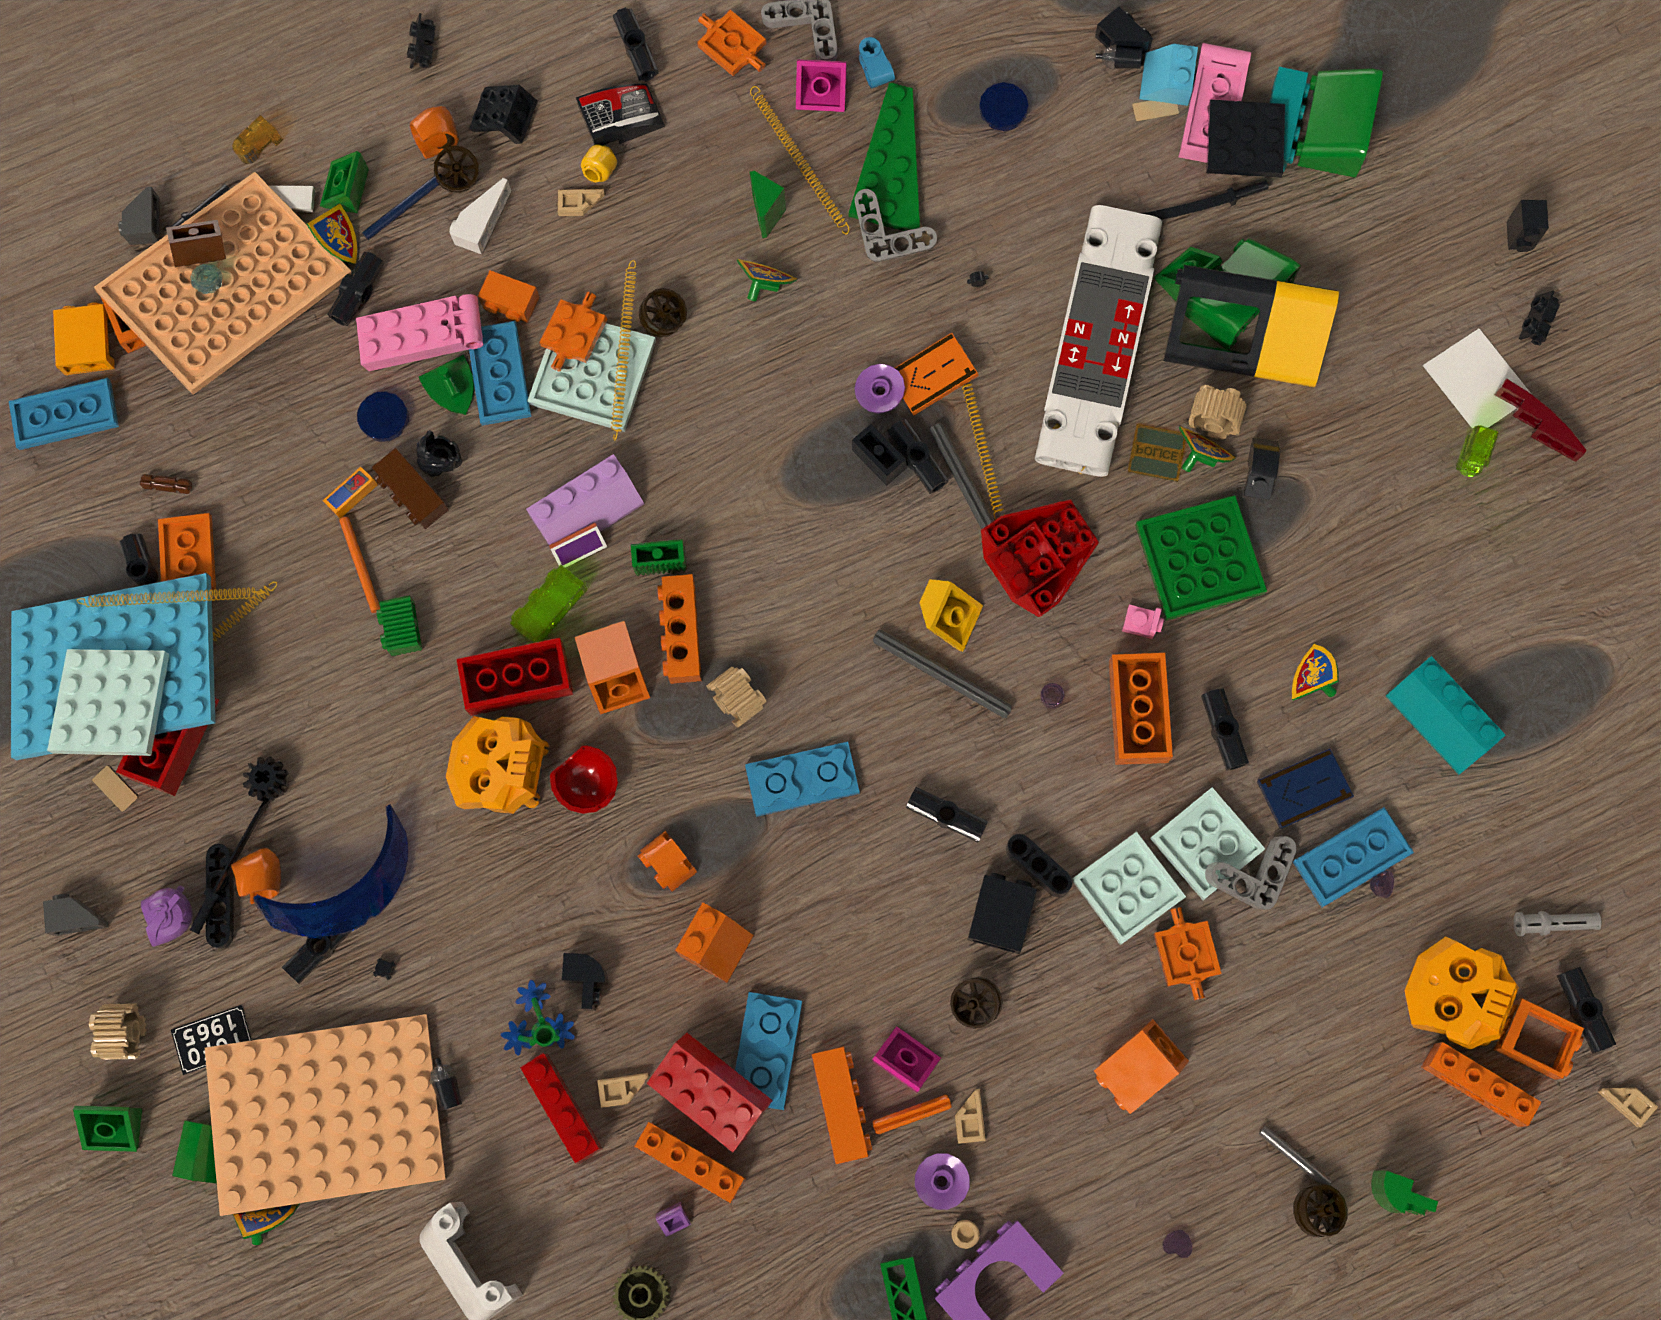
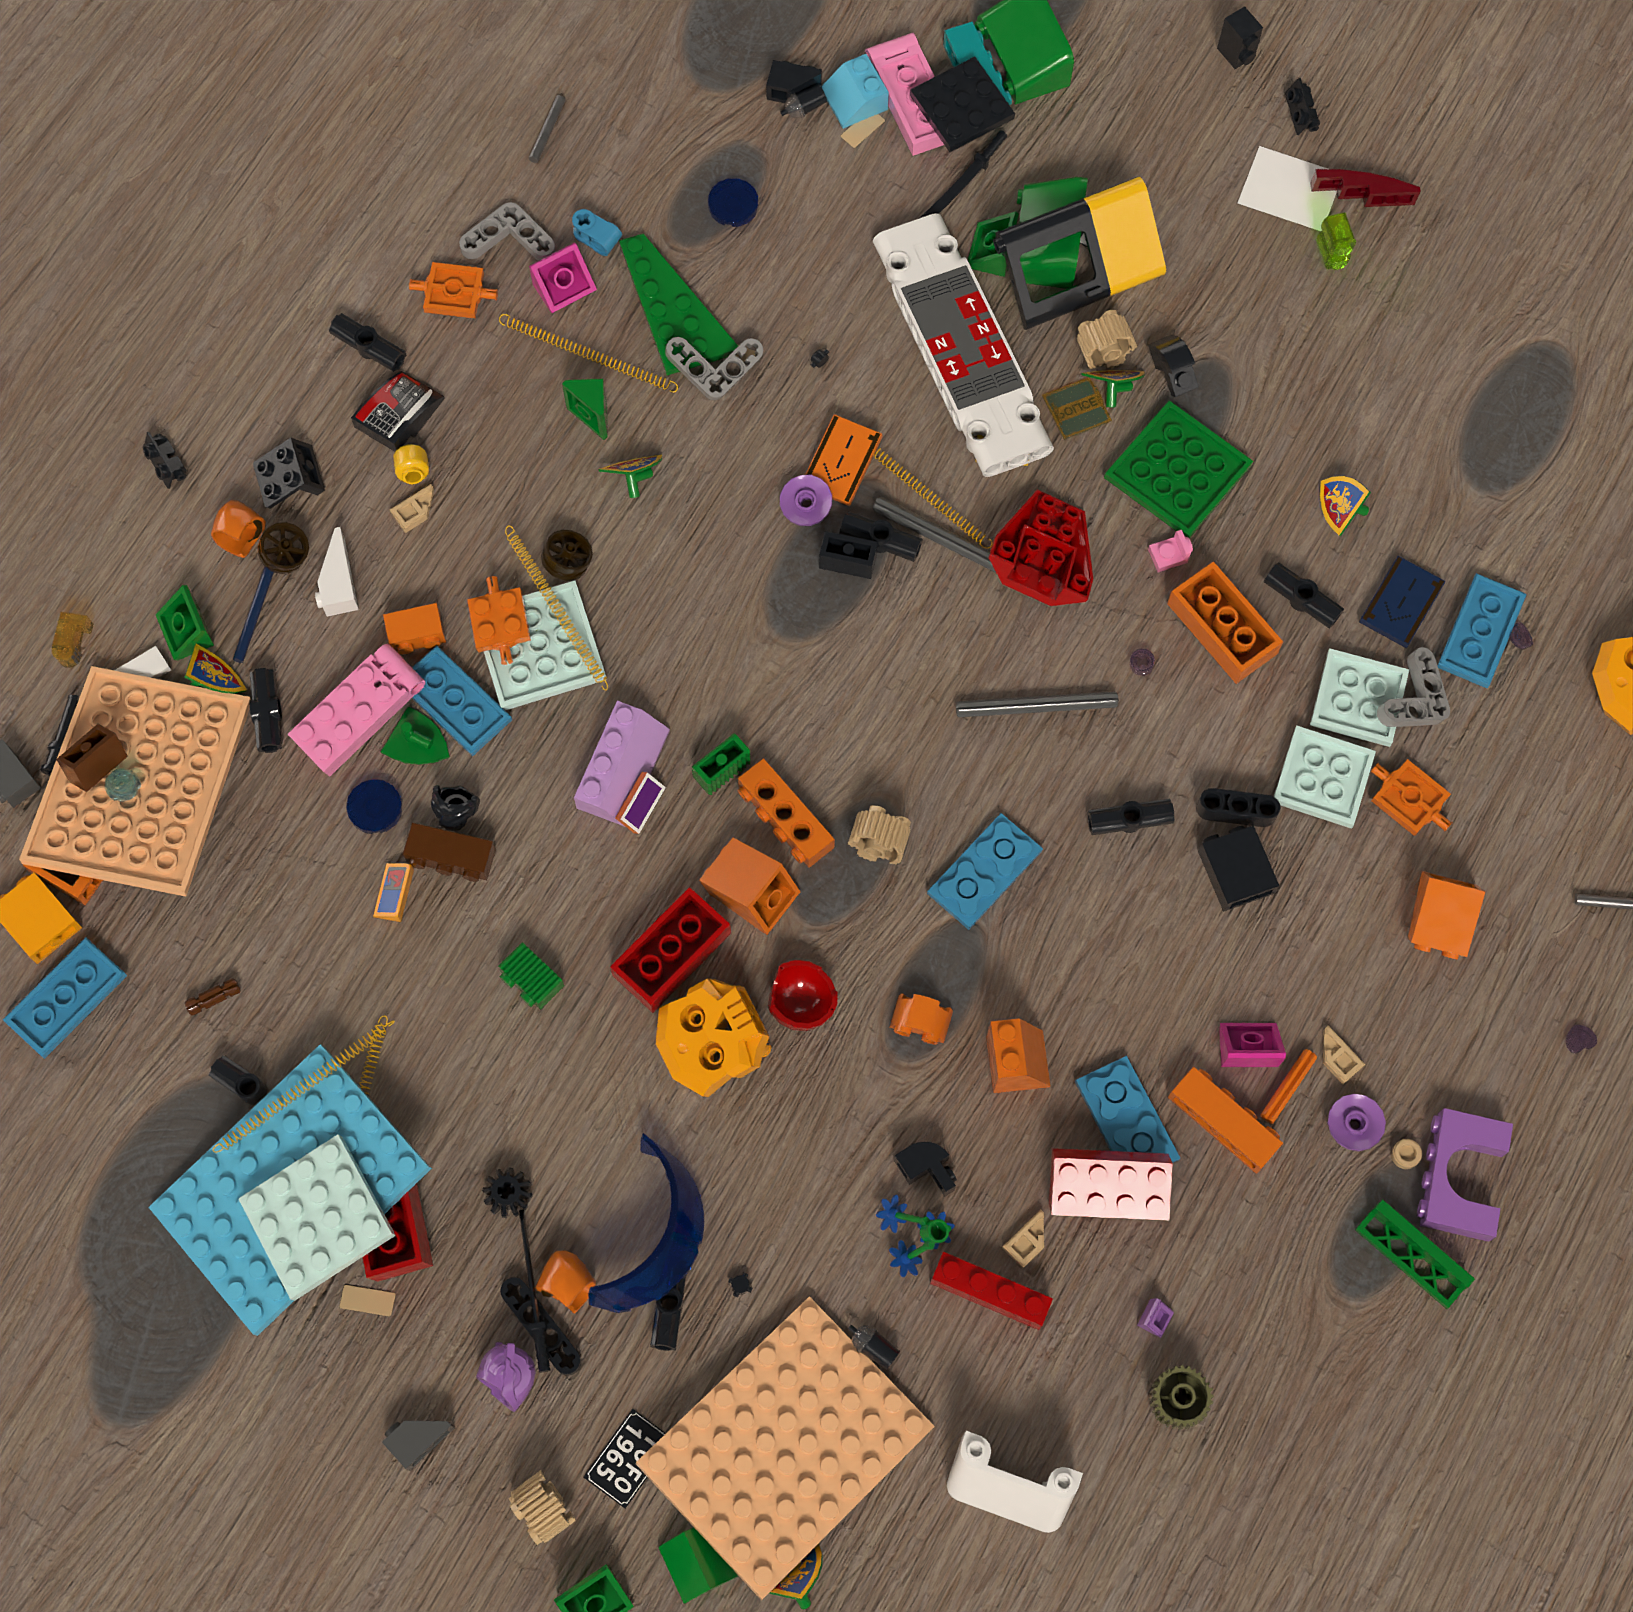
camera: 40 degrees left, 5 degrees down
orange plate [158,513,216,590] -> none
orange bar [339,517,380,613] -> none
clear neon green brick [510,565,587,643] -> none
orange brick [634,1122,746,1203] -> none
yellow slope [919,579,983,652] -> none
dark brown wheel [950,977,1003,1029] -> none
teal slope [1386,656,1506,775] -> none

